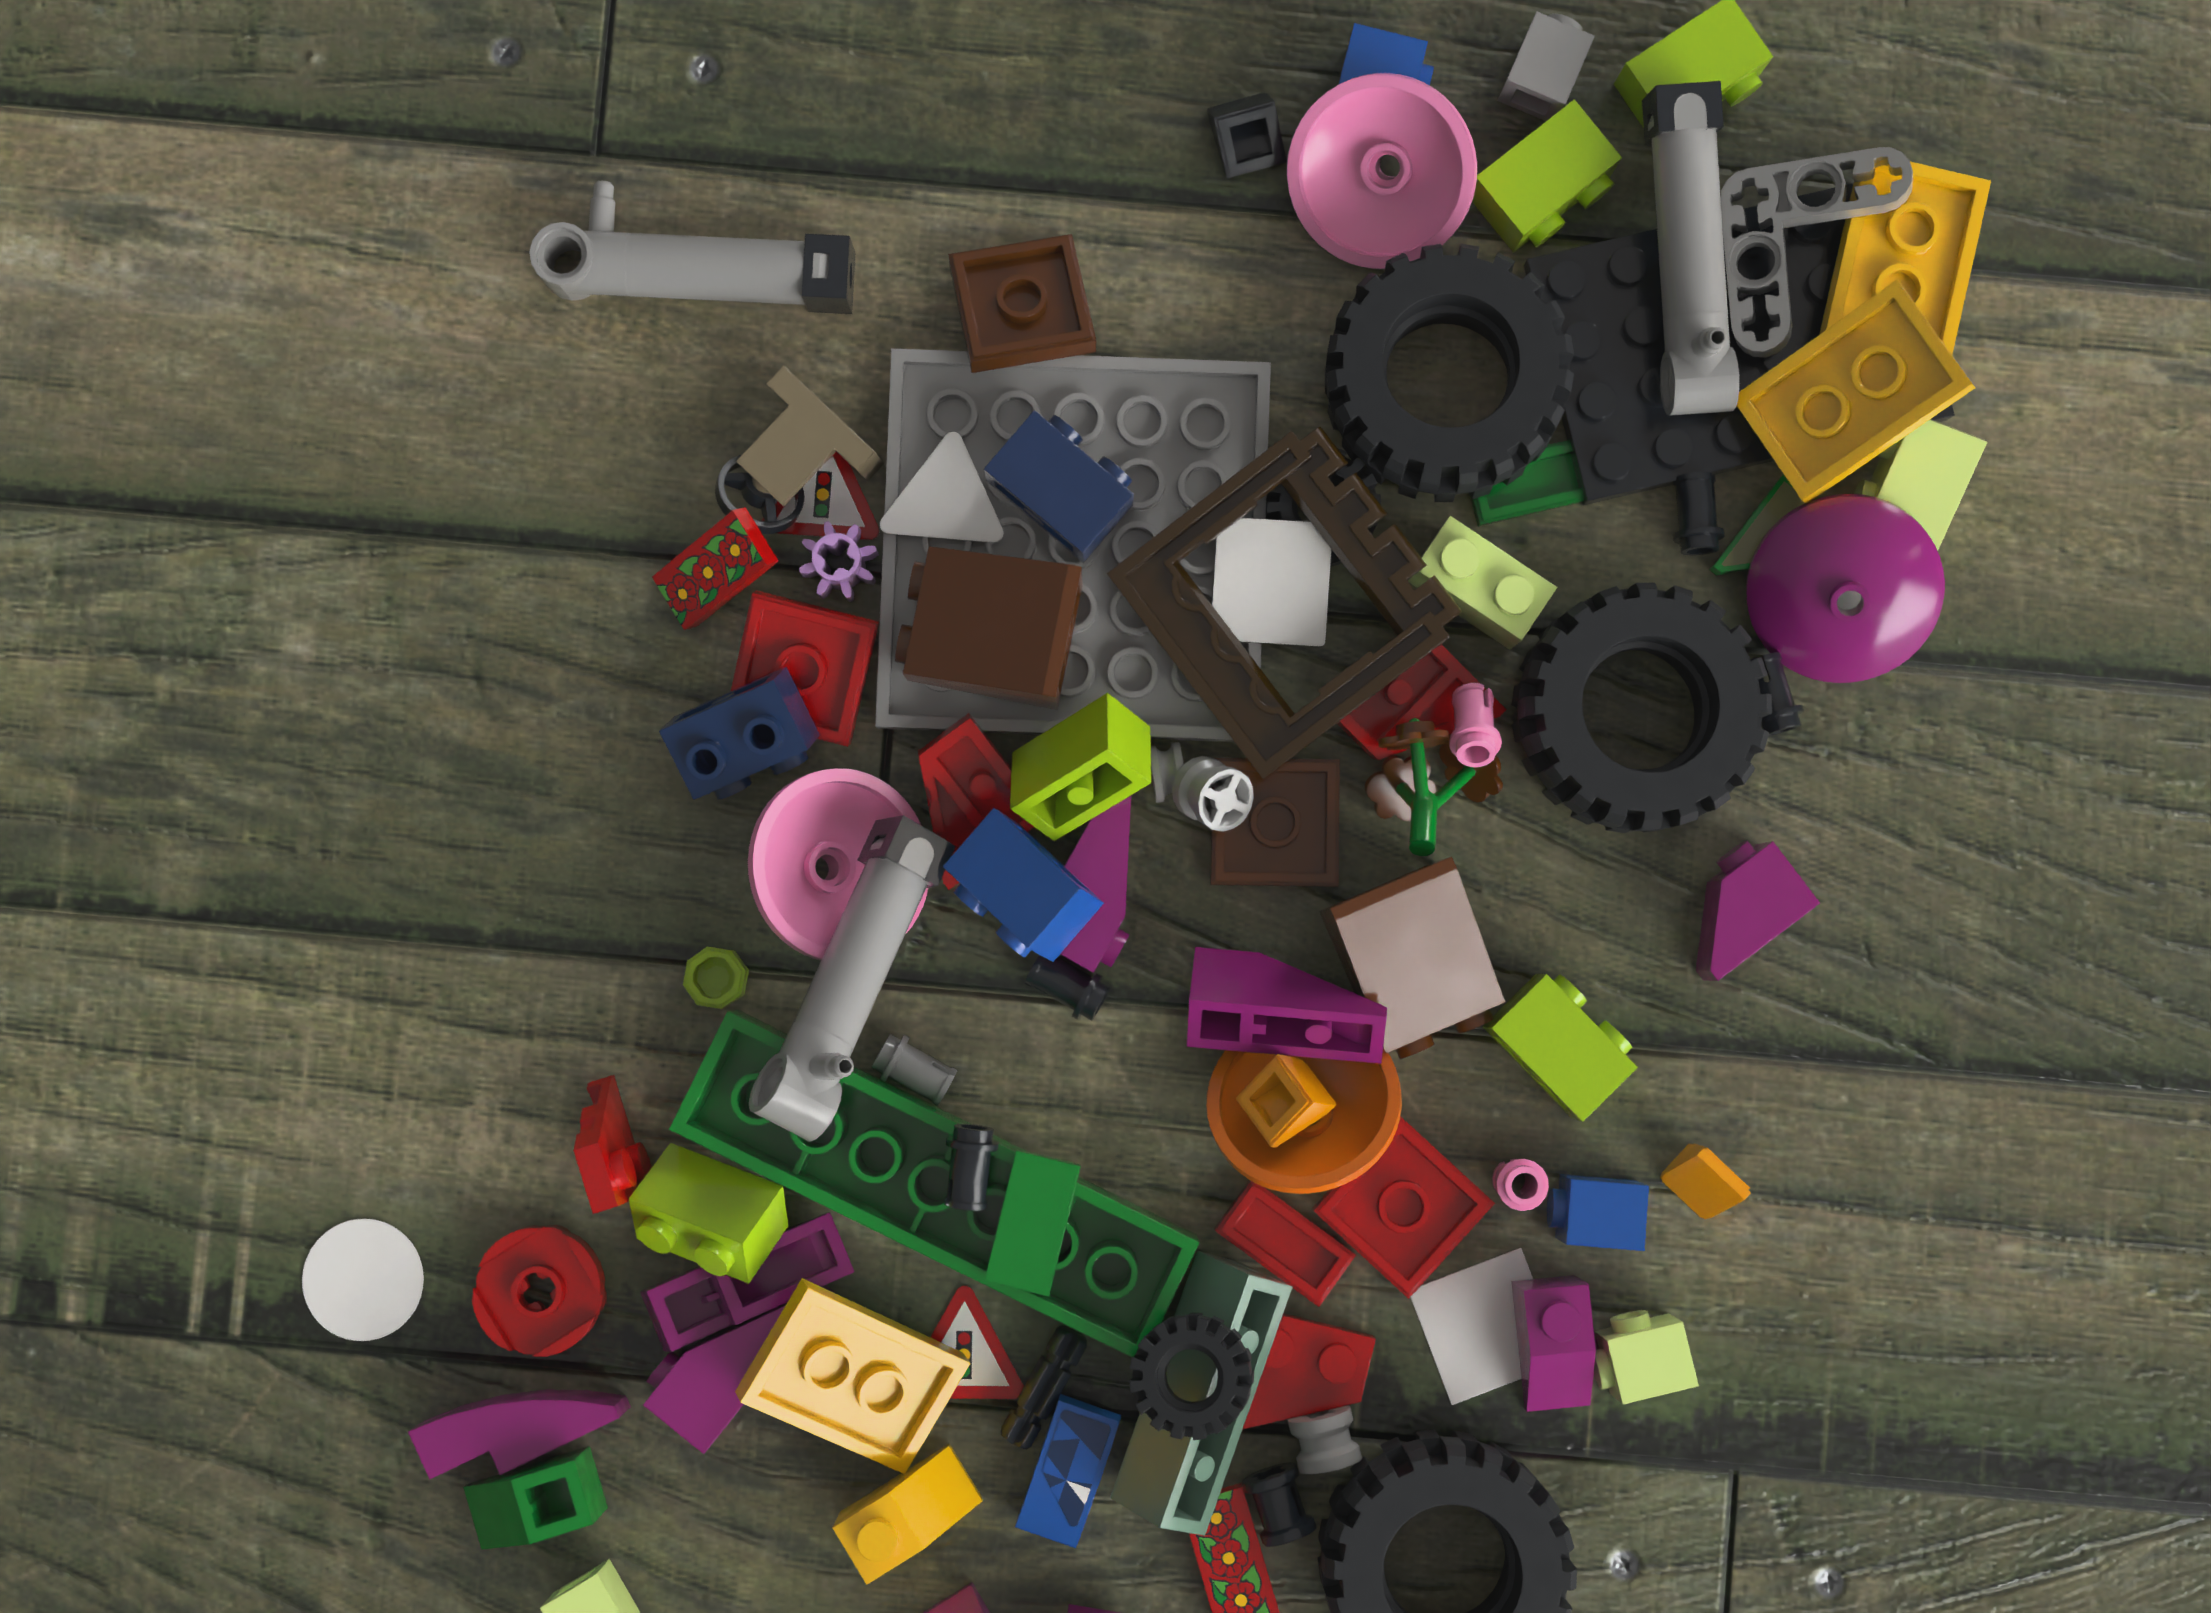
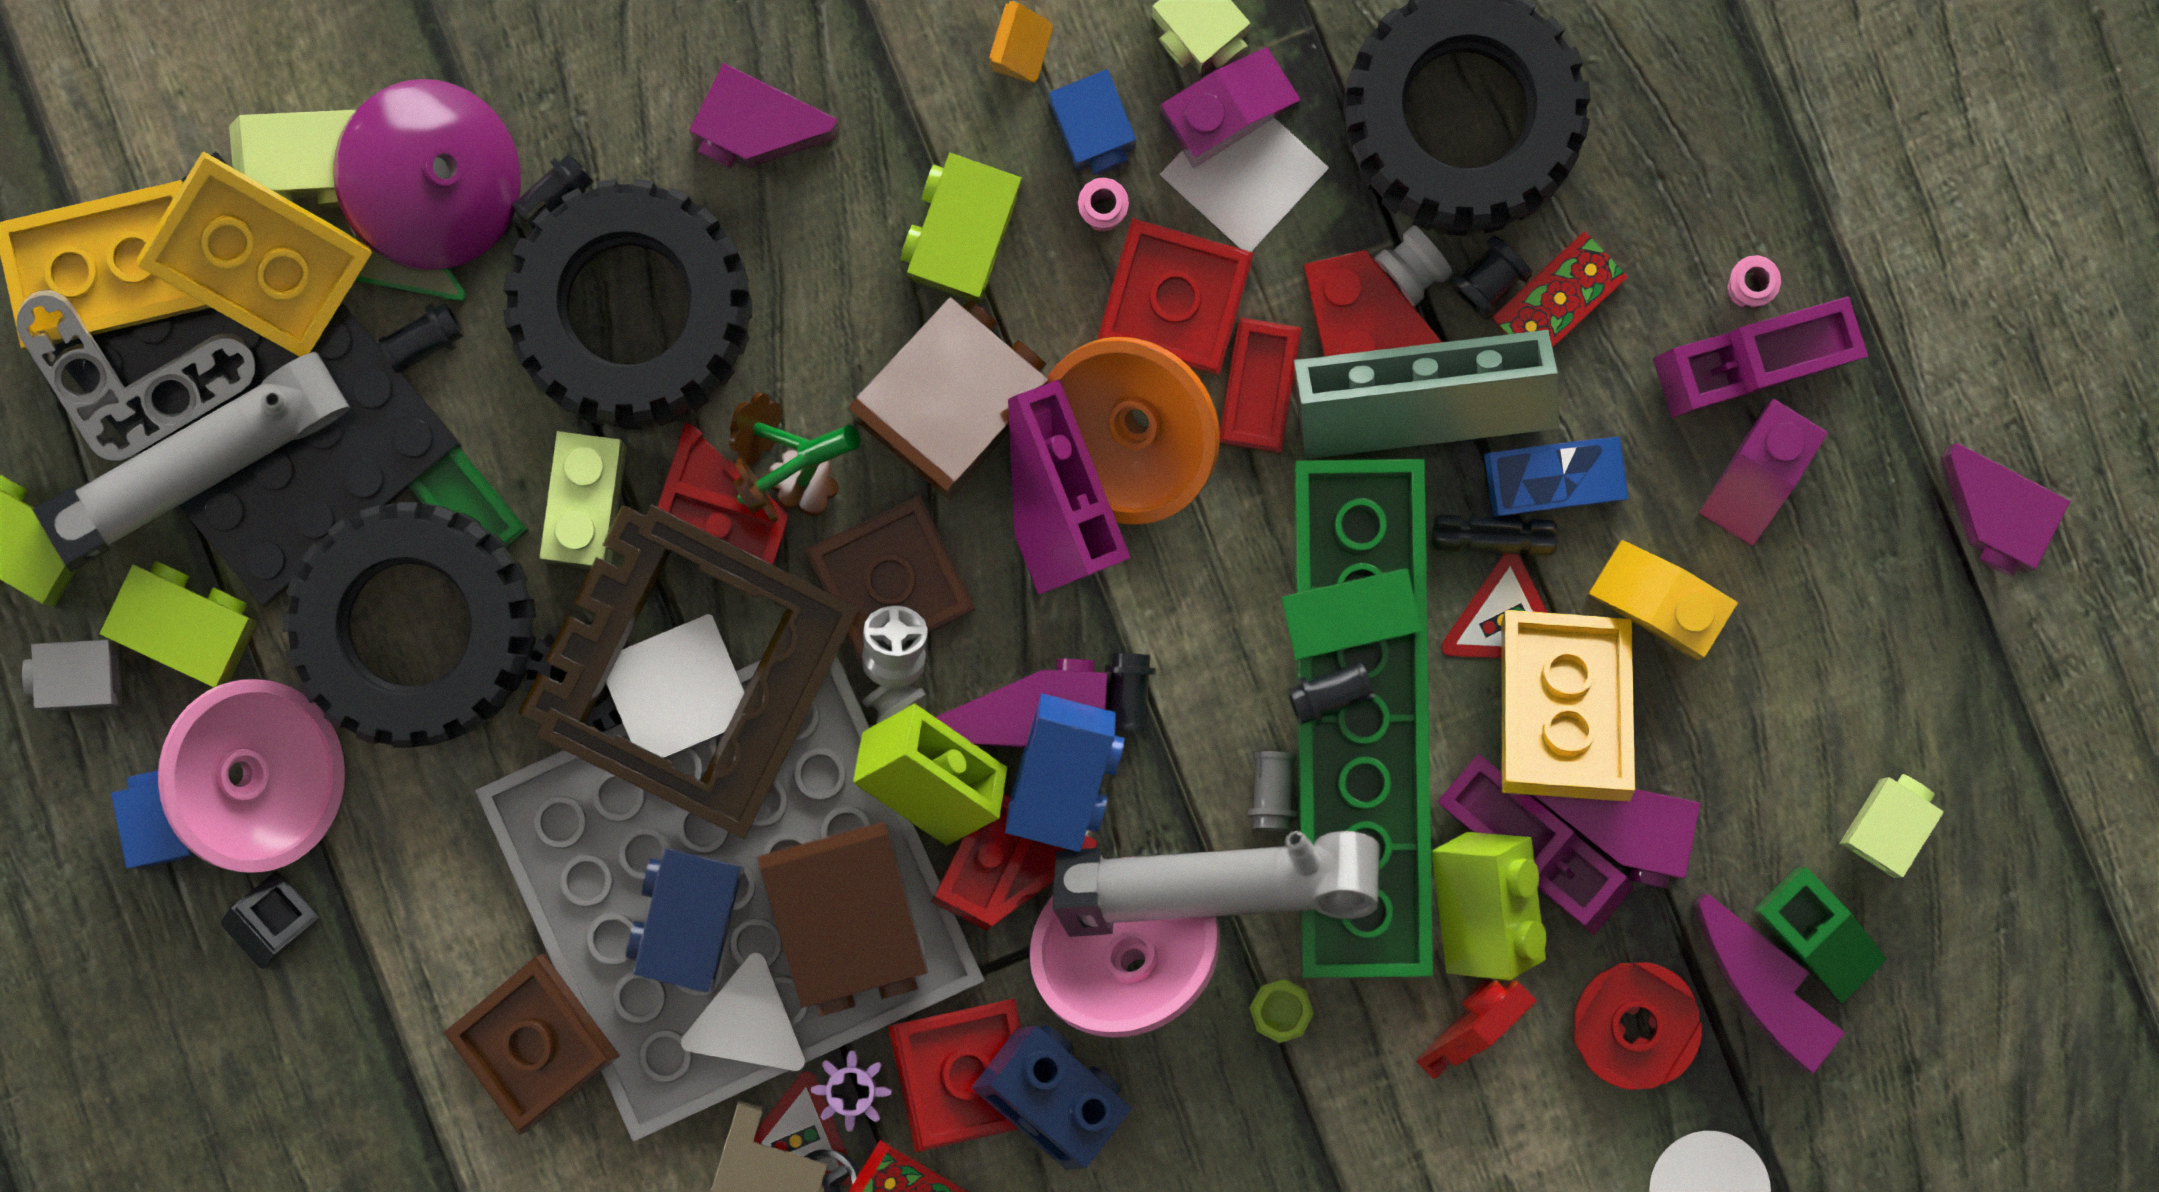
camera: 115 degrees left, 0 degrees up
black tyre [1129,1312,1254,1440] -> none
light orange slope [1235,1054,1336,1148] -> none
bright pink pin [1449,683,1502,767] -> none

